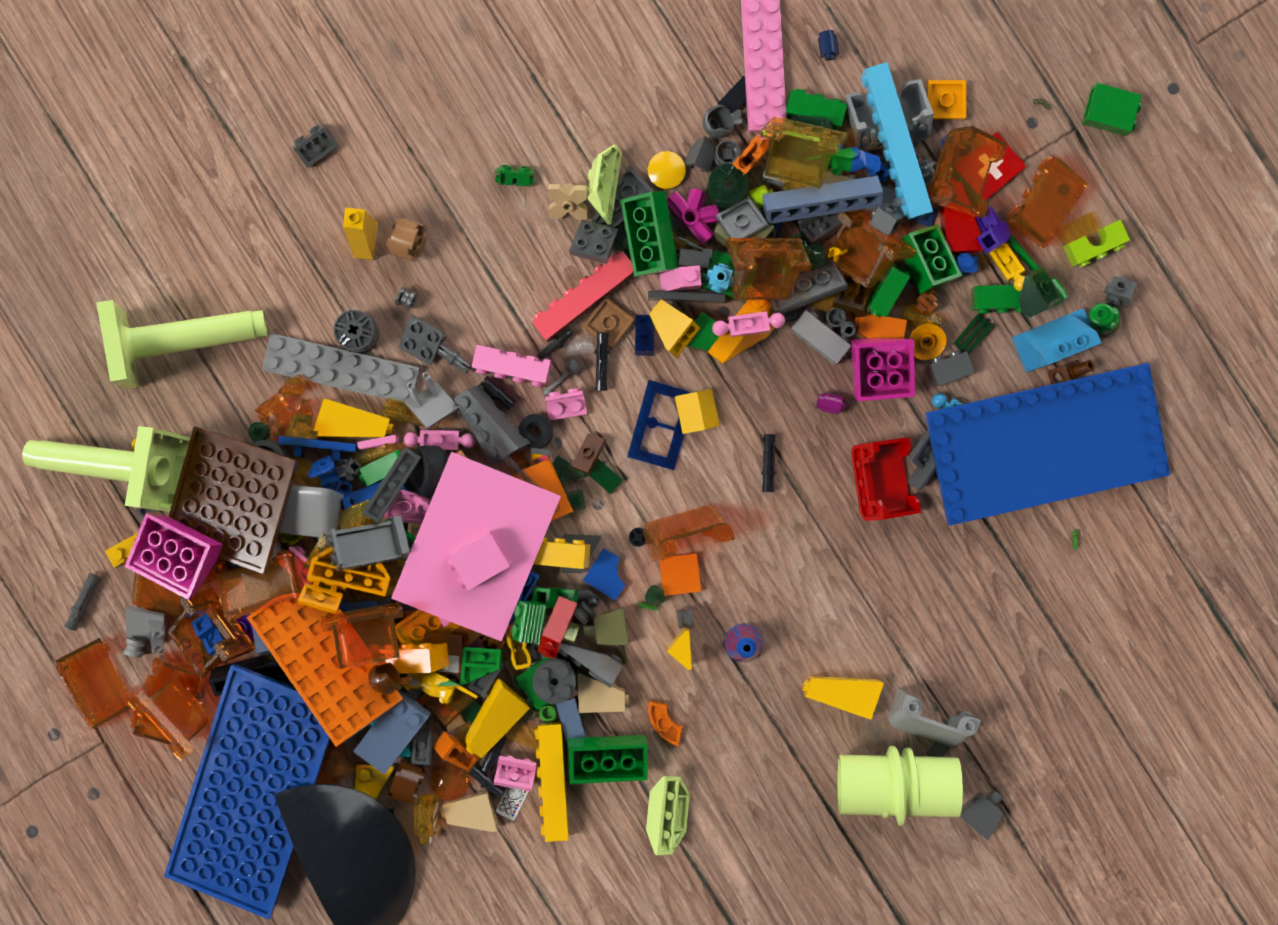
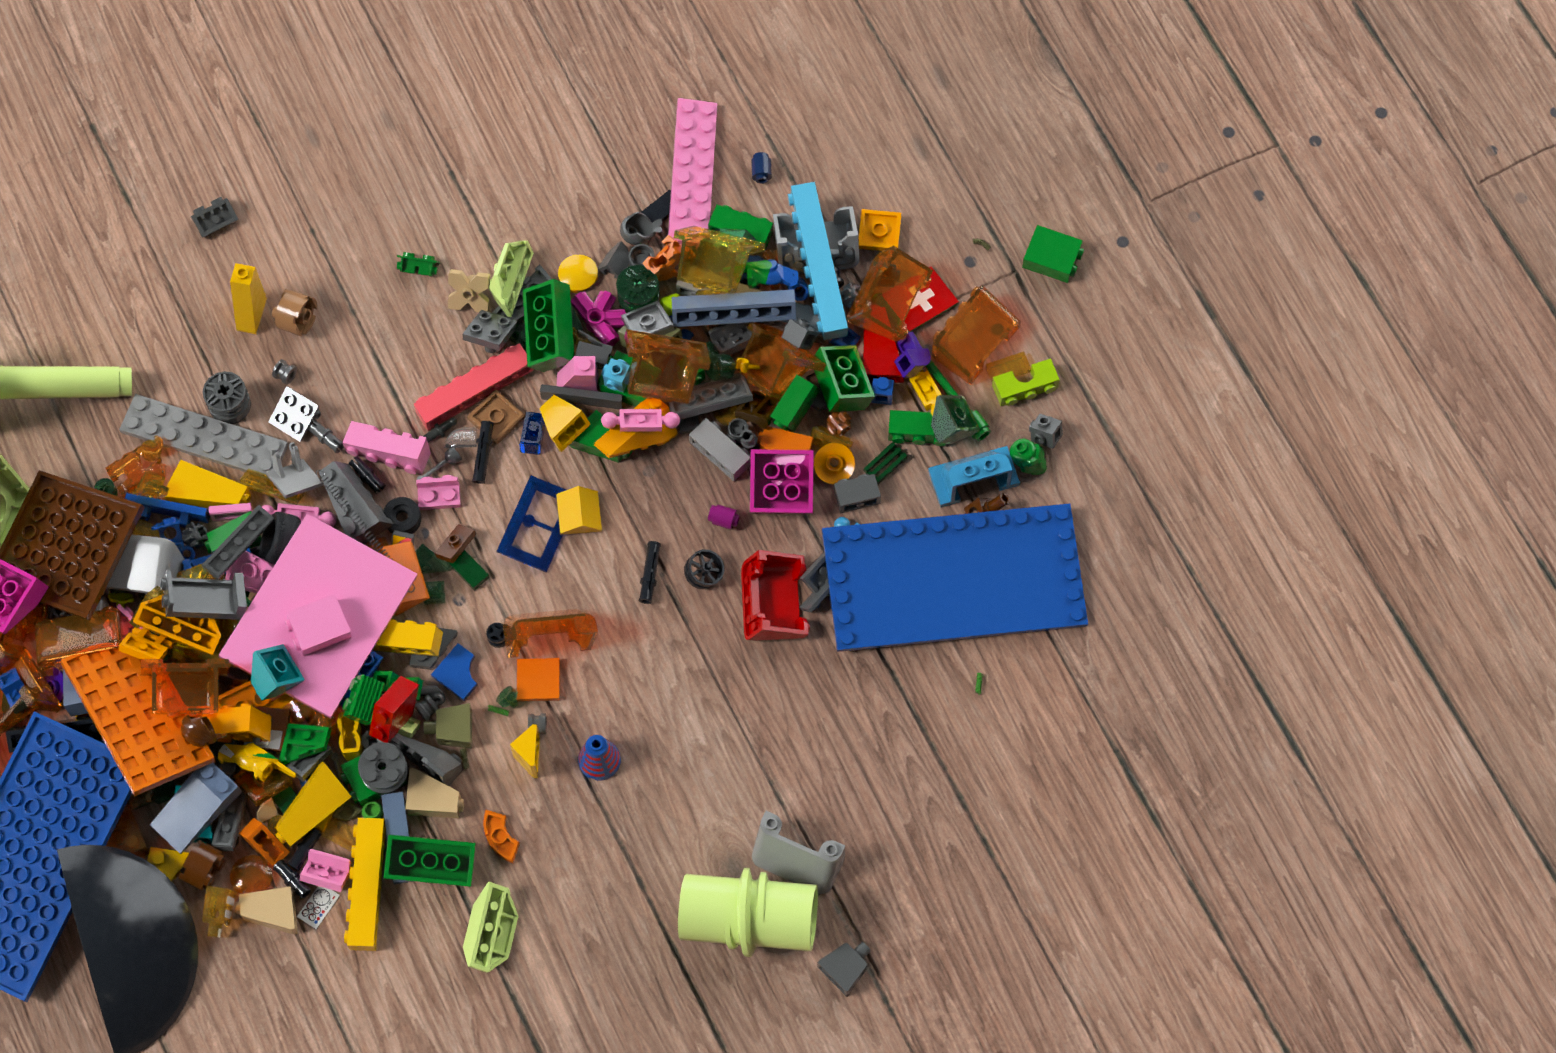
camera: 10 degrees right, 20 degrees down
clear yellow pin [354,443,392,466] -> none
yellow slope [802,676,884,720] -> none
none -> teal slope [251,644,305,701]
none -> black wheel [684,549,724,590]

